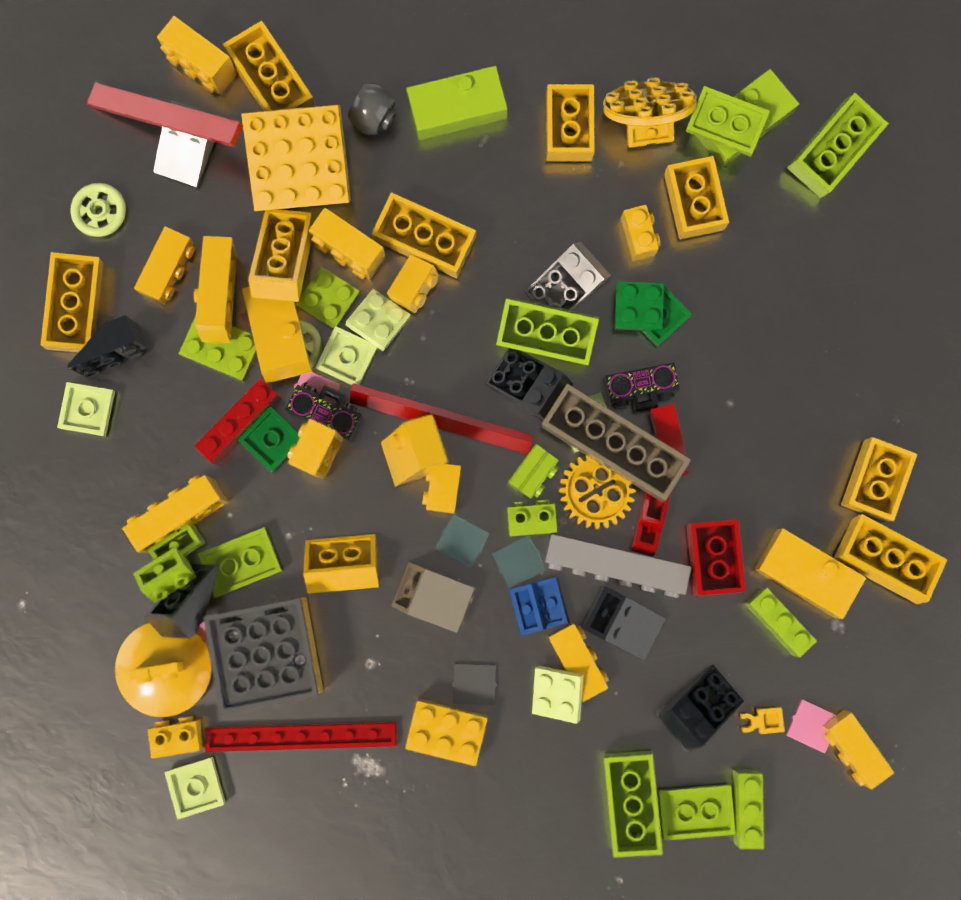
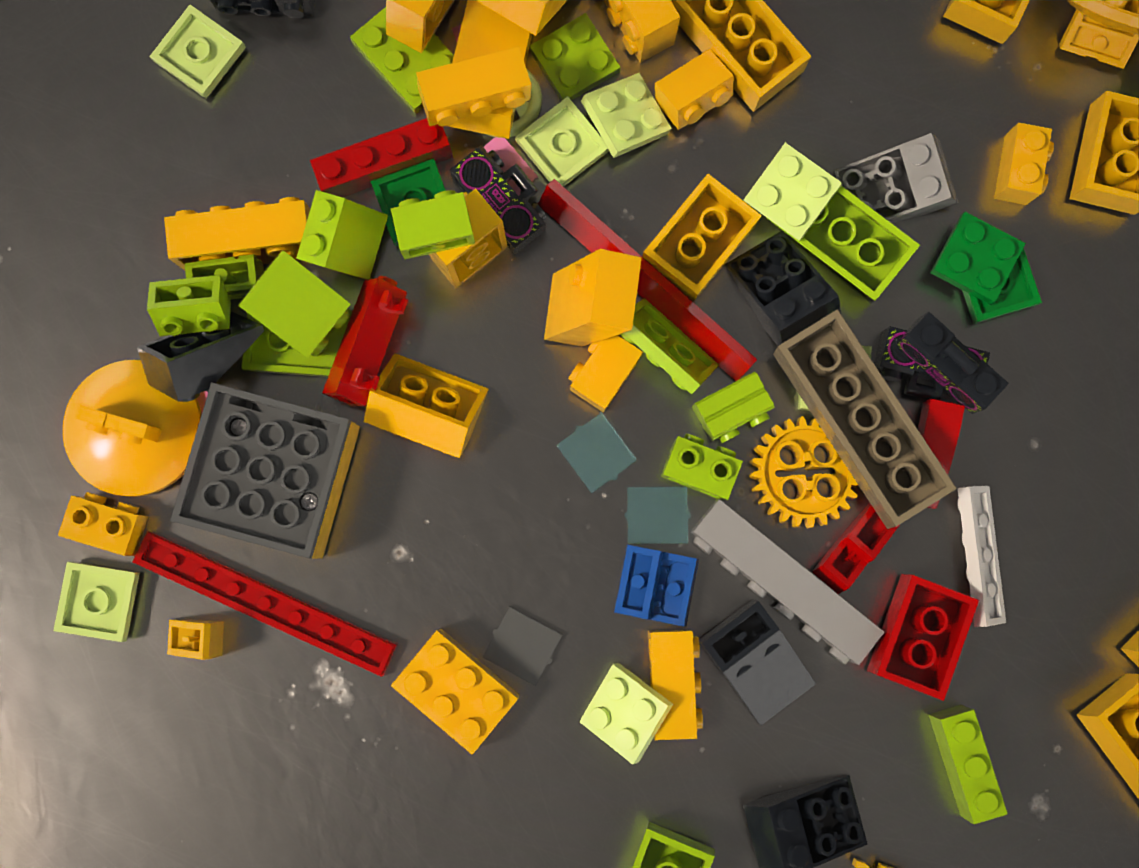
camera: 25 degrees right, 0 degrees up
dark tan slope [391,562,474,633] -> none
yellow brick [753,528,866,619] -> none
none -> yellow slope [167,620,224,660]
none -> lime brick [238,250,351,359]
none -> lime brick [296,190,388,280]
none -> red brick [322,276,409,407]
none -> lime brick [390,190,475,260]
none -> yellow brick [416,46,532,126]
none -> lime plate [621,298,719,394]
none -> yellow brick [642,174,762,302]
none -> yellowish green plate [743,142,842,241]
none -> black piece [895,312,1009,414]
none -> white plate [958,486,1006,627]

